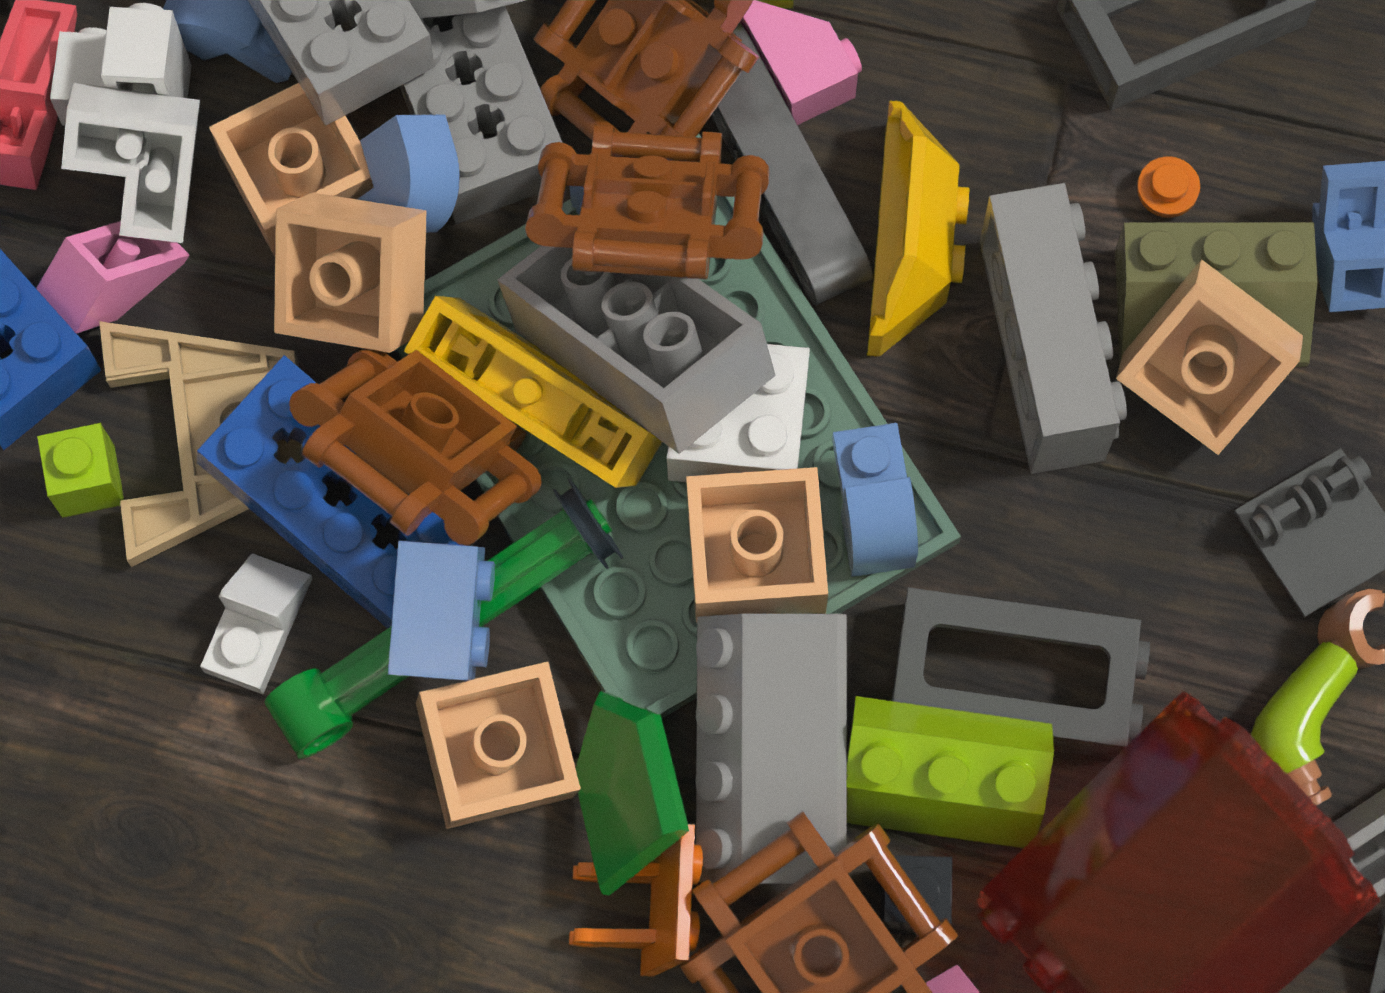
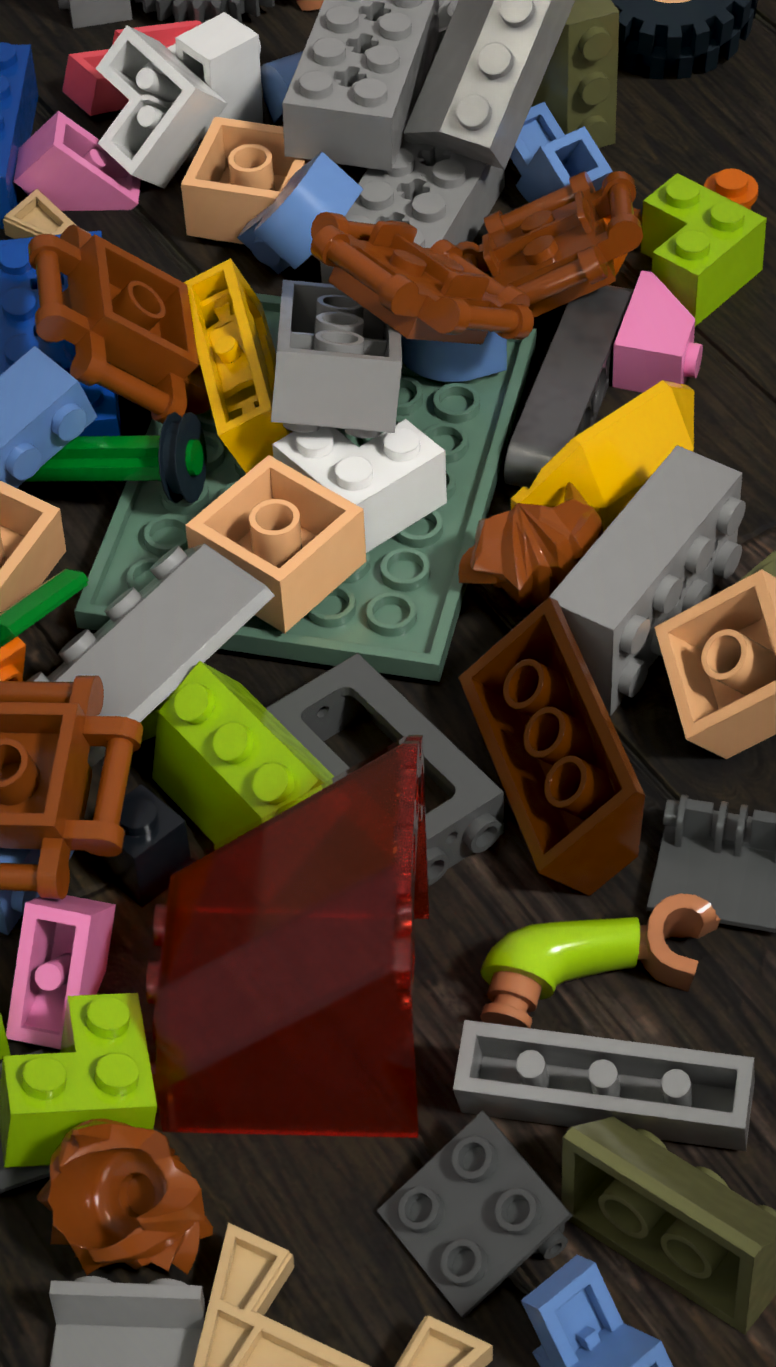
camera: 45 degrees right, 25 degrees down
light nougat brick [274,192,427,353] -> none
medium blue brick [832,423,918,577] -> none
none -> dark orange hair [458,482,603,610]
none -> reddish brown slope [458,597,645,896]

